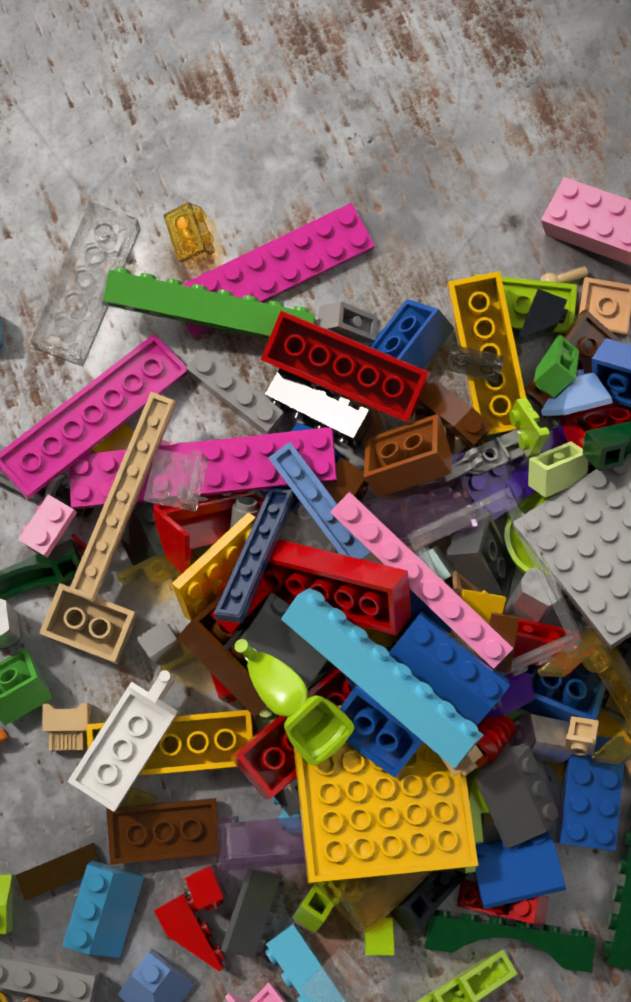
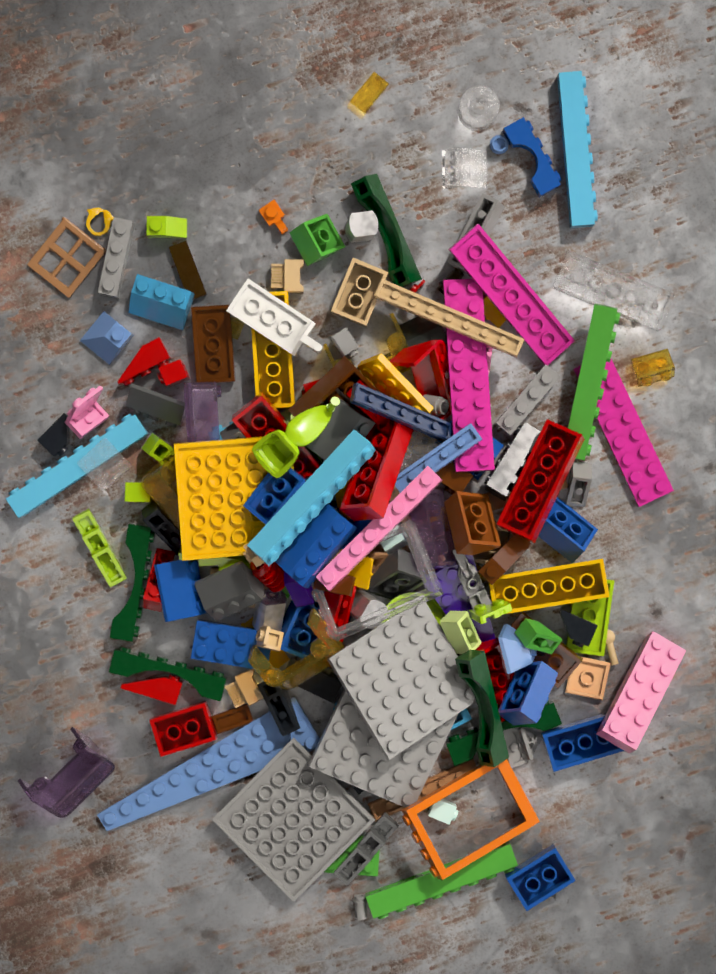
camera: 85 degrees right, 10 degrees up
bright pink bracket [18,495,77,558] -> none
clear bracket [144,449,209,511] -> none
clear smoke hinge [446,344,504,382] -> none

